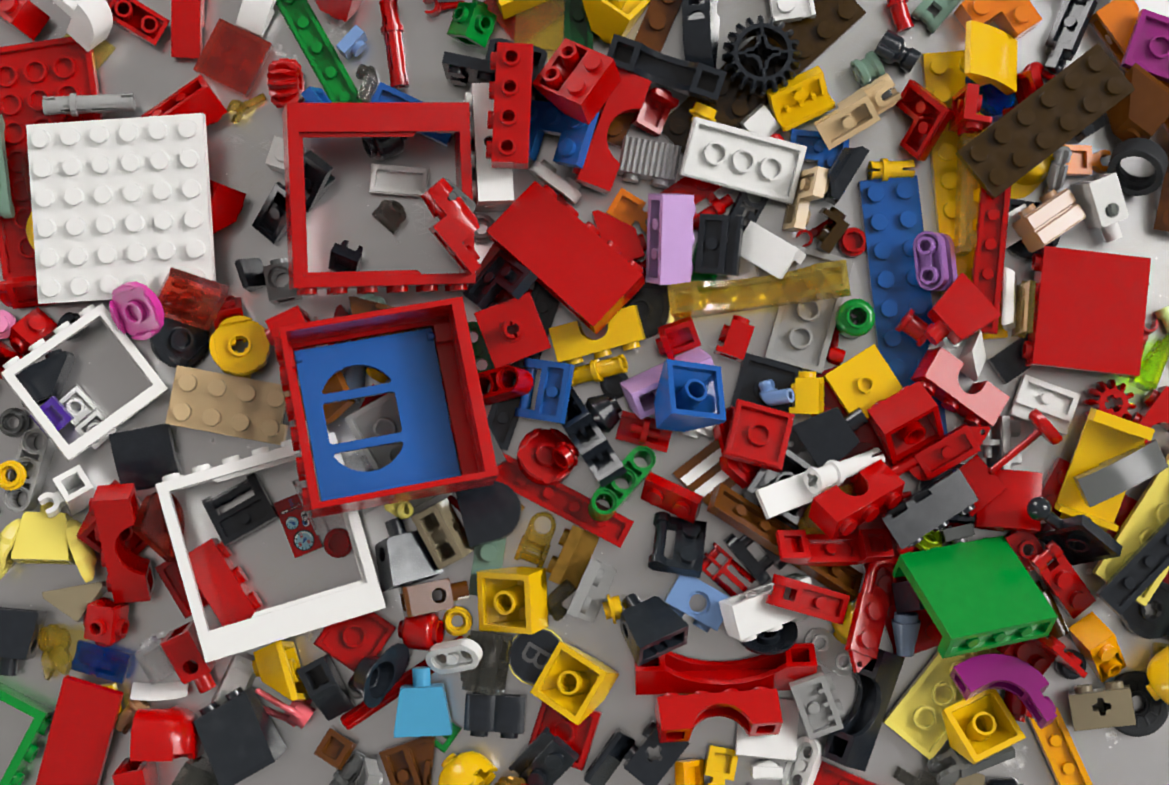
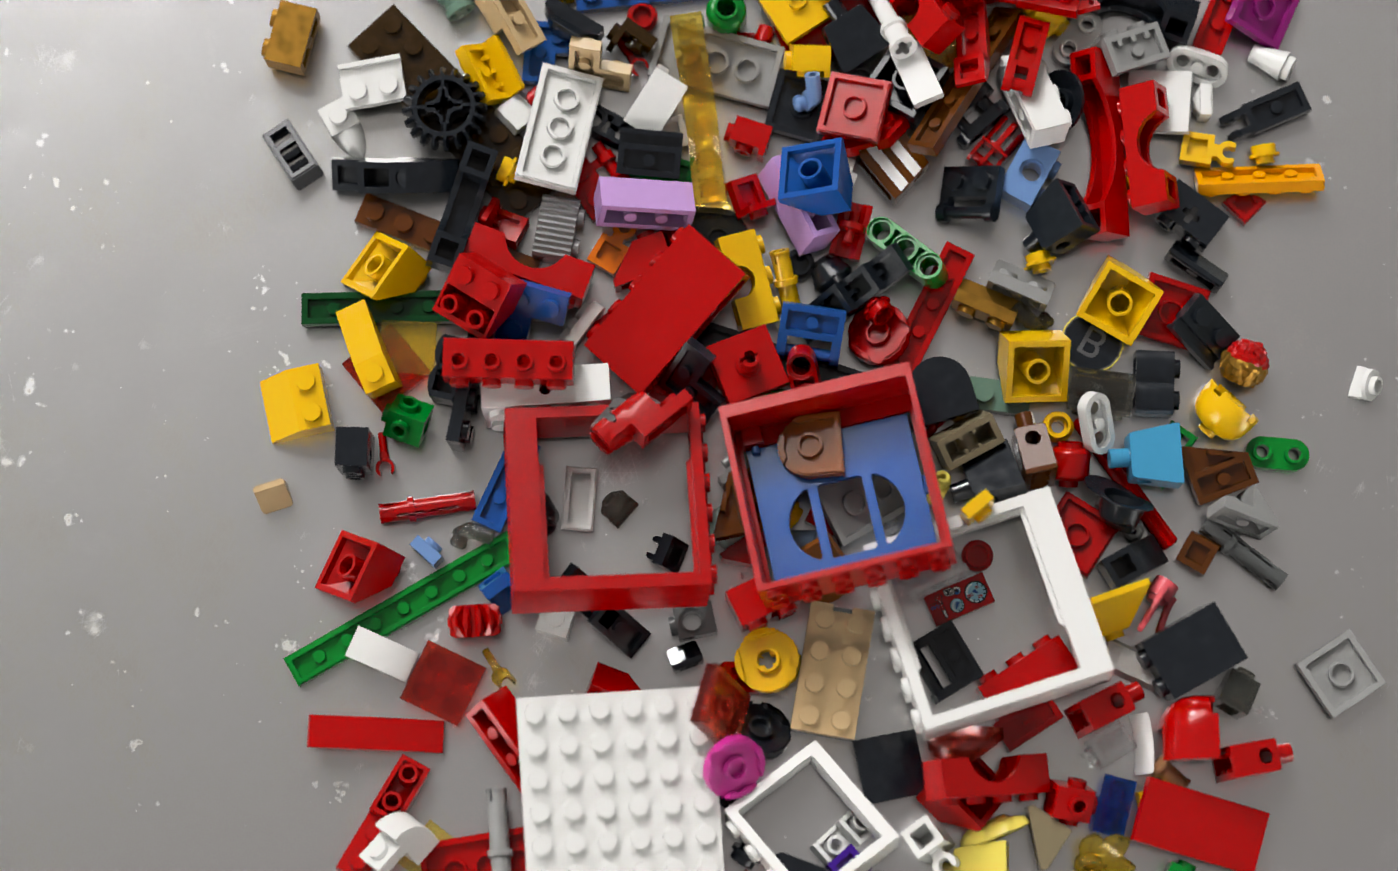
camera: 90 degrees left, 5 degrees down
clear yellow piece [514,511,557,568] -> none
red plate [641,472,703,524] -> none
none -> dark orange tile [777,411,845,479]
none -> yellow plate [960,489,994,526]

